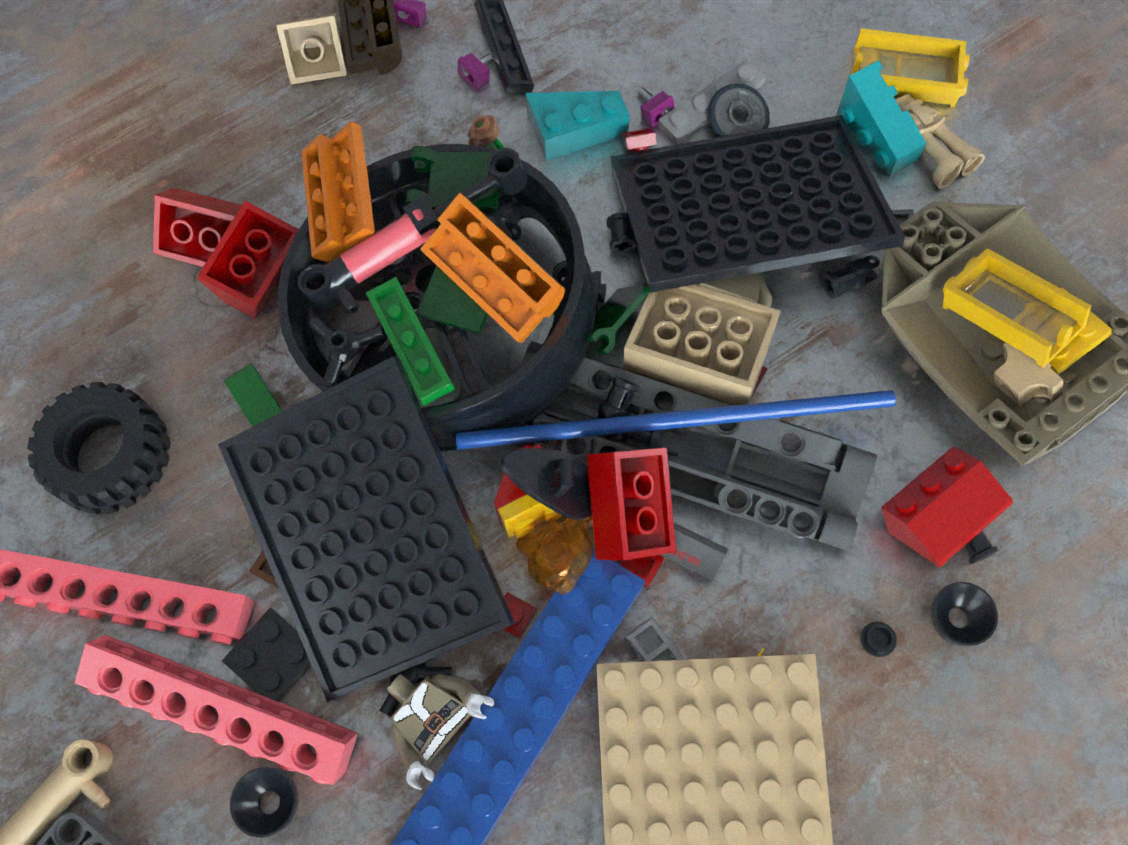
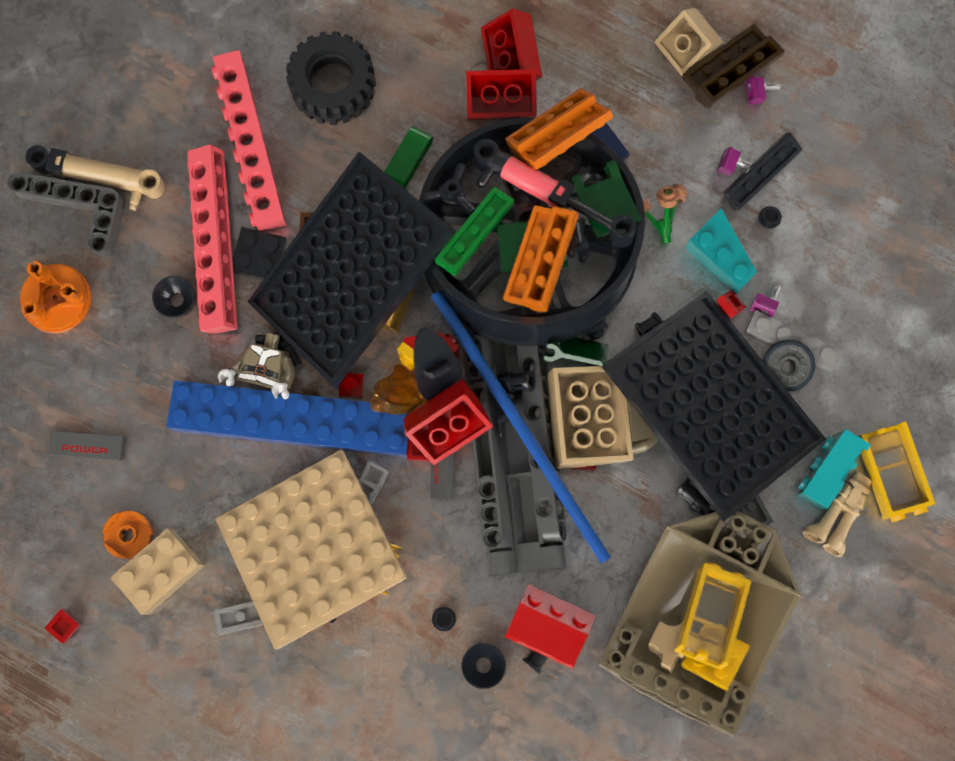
camera: 60 degrees right, 10 degrees up
none -> black plate [758,206,782,229]

